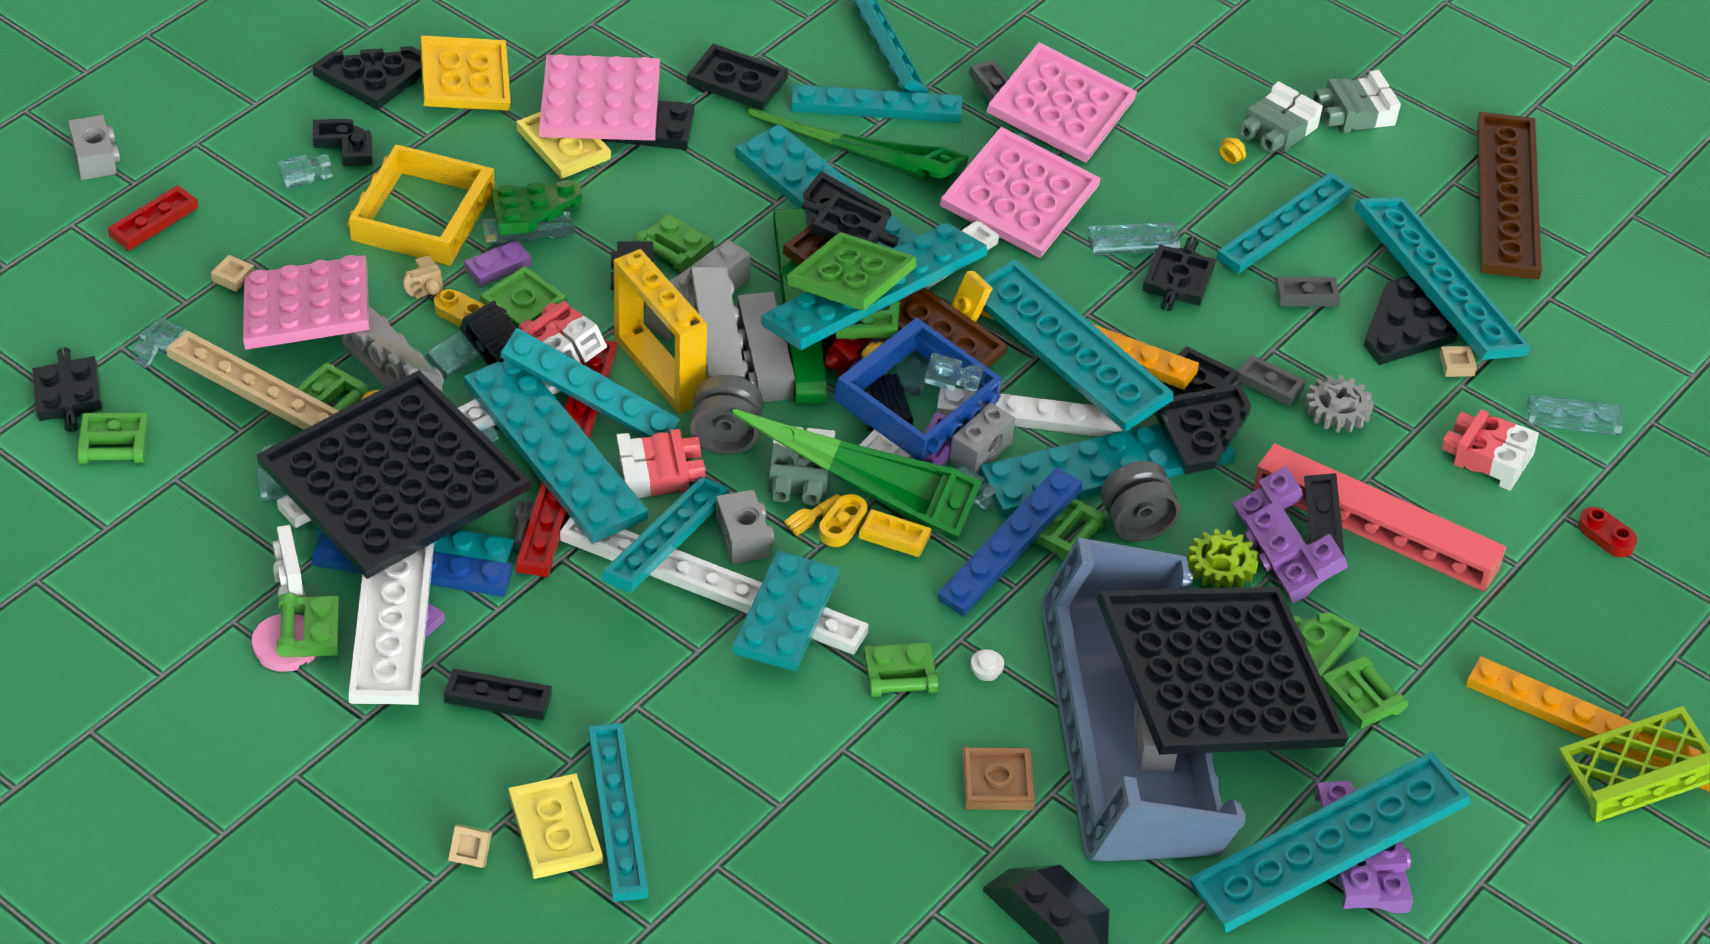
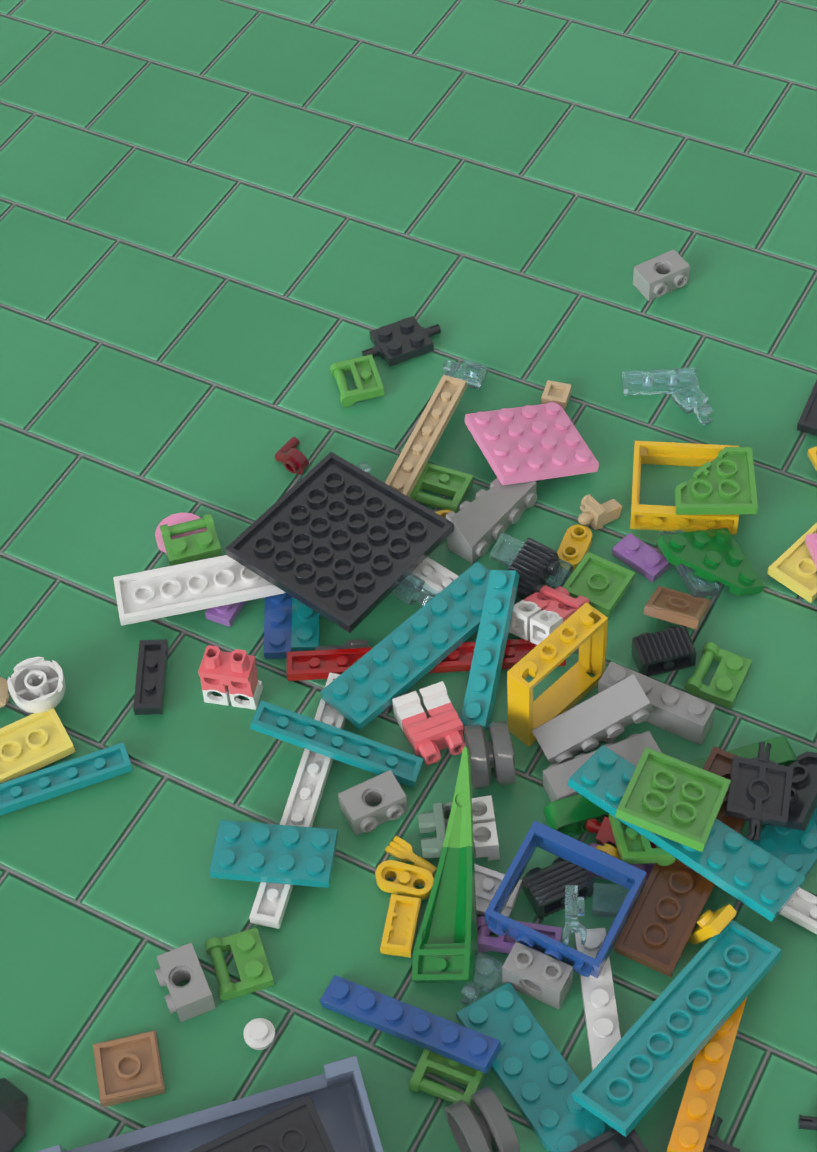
camera: 85 degrees right, 5 degrees up
red plate [108,185,198,251] -> none
white plate [272,525,306,598] -> none
black plate [313,119,373,166] -> none
none -> white cylinder [7,657,66,713]
none -> light grey brick [154,942,216,1022]
none -> coral hips [198,645,263,710]
none -> dark red plate [275,437,309,474]
none -> clear light blue plate [621,367,699,396]
none -> medium nougat tile [643,586,711,630]
none -> bright green plate [675,447,758,515]

